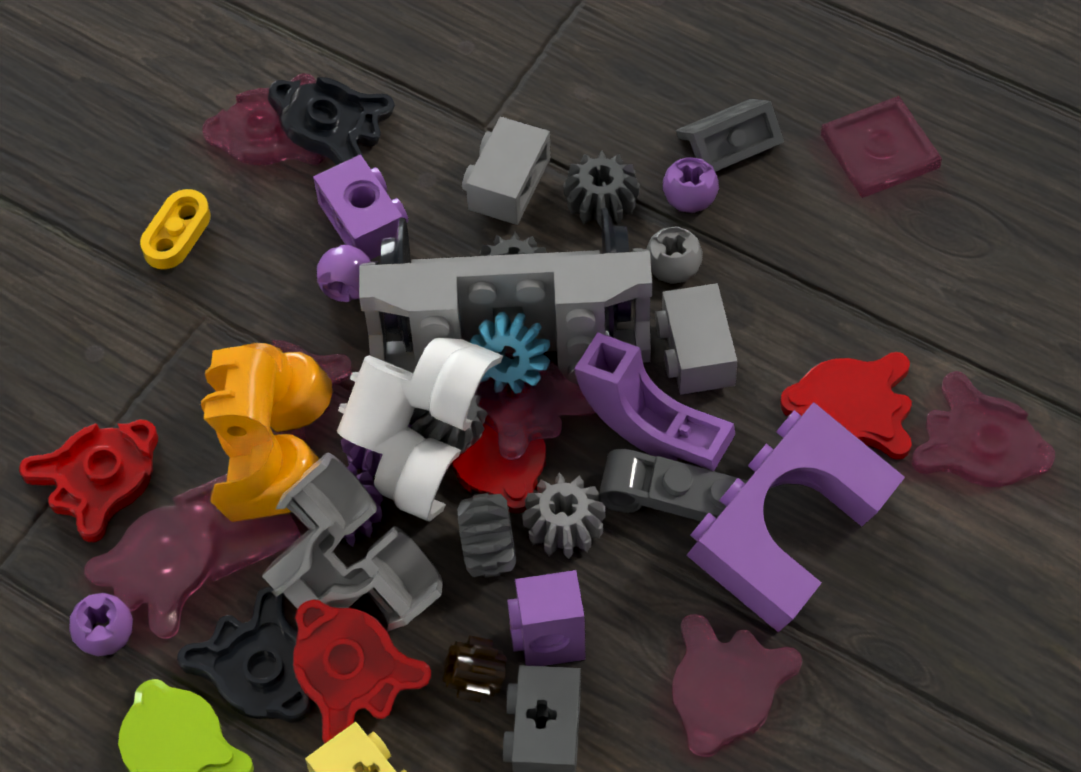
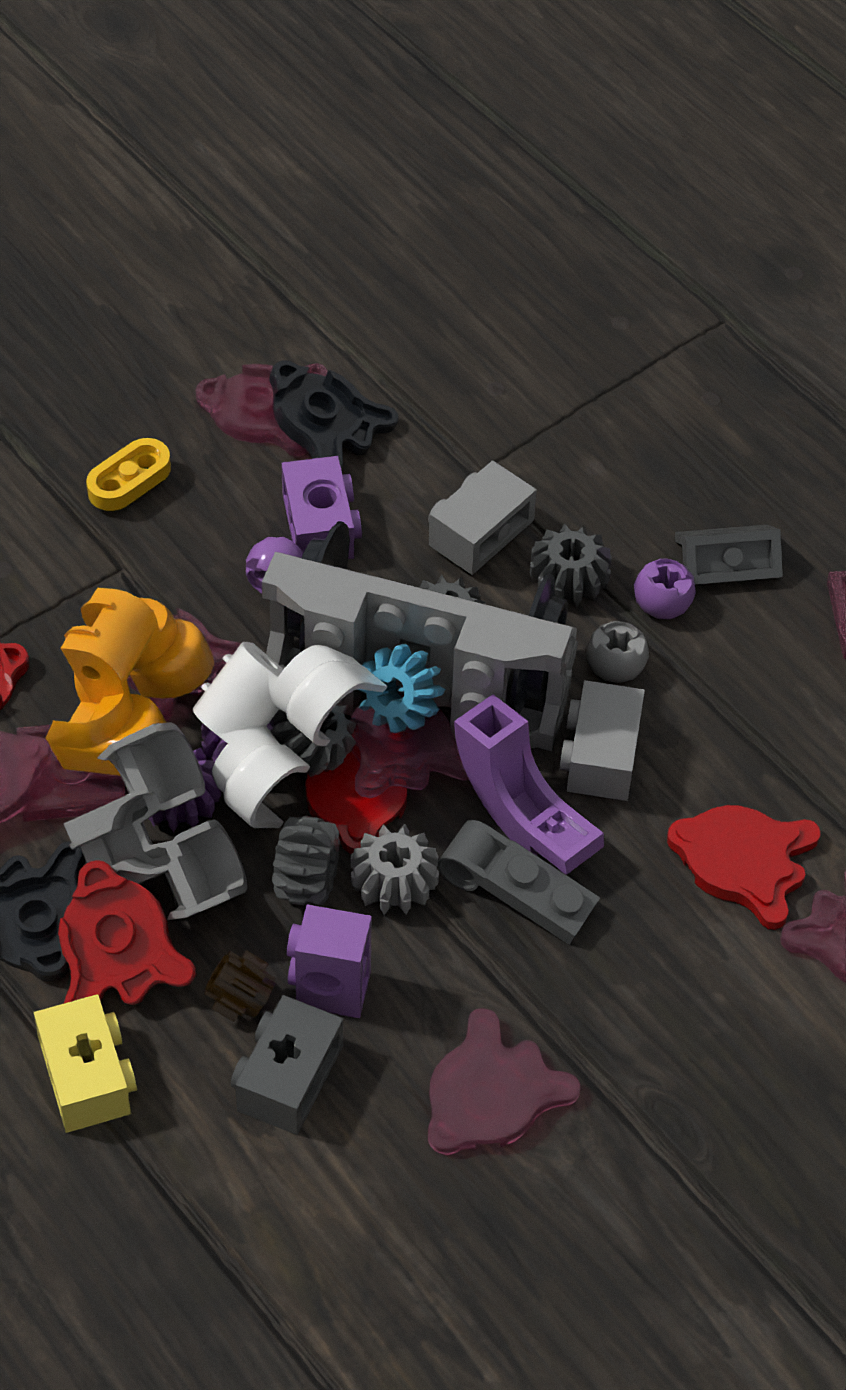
camera: 15 degrees right, 5 degrees down
medium lavender arch [686,402,905,632] -> none

